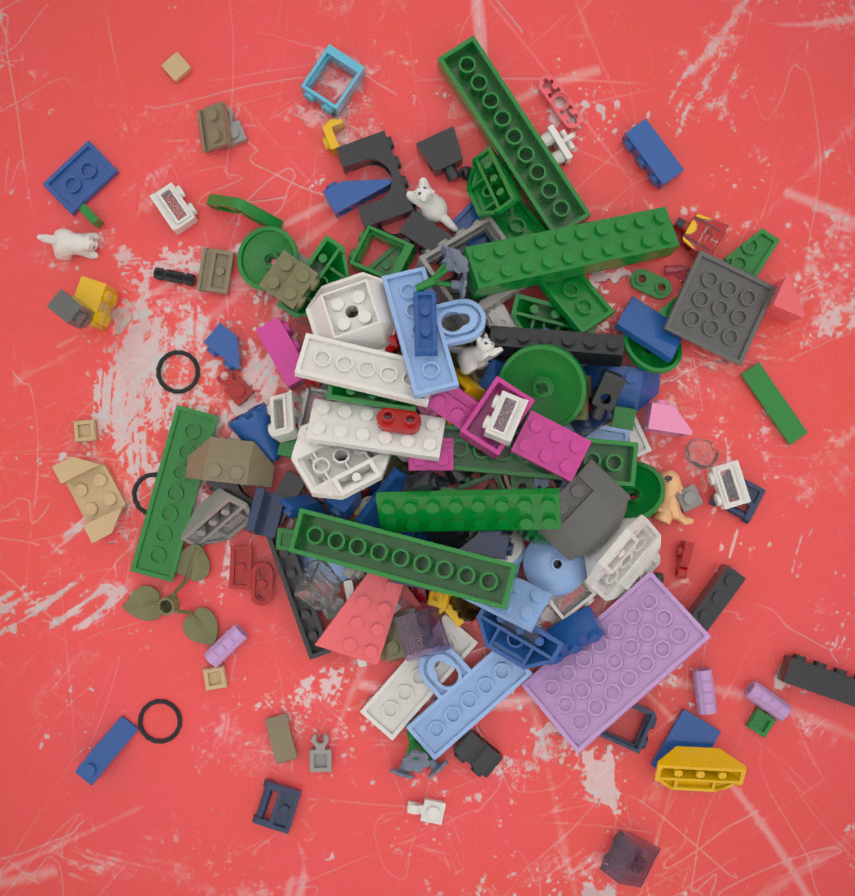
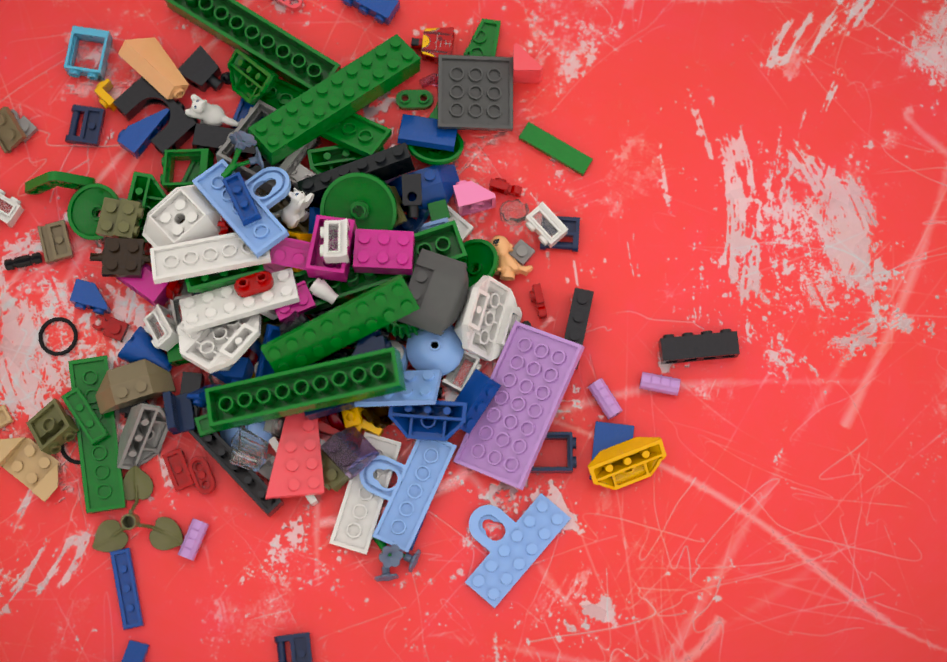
camera: 25 degrees left, 10 degrees down
black piece [138,699,182,744] -> none
tan tile [203,665,229,691] -> none
dark tan slope [265,714,298,764] -> none
light grey plate [309,733,332,772] -> none
white plate [407,797,446,825] -> none
black brick [453,728,503,778] -> none
white hips [541,124,576,166] -> none
slope [600,830,660,887] -> none
green tile [745,707,776,738] -> none
none -> olive plate [26,398,79,455]
none -> green tile [61,386,109,446]
none -> dark blue plate [65,105,106,146]
none -> dark brown plate [90,238,151,278]
none -> blue tile [110,548,144,630]
none -> light nougat slope [118,37,189,100]
none -> white cone [309,277,339,305]
none -> light blue plate [465,493,571,609]
none -> red plate [489,178,522,198]

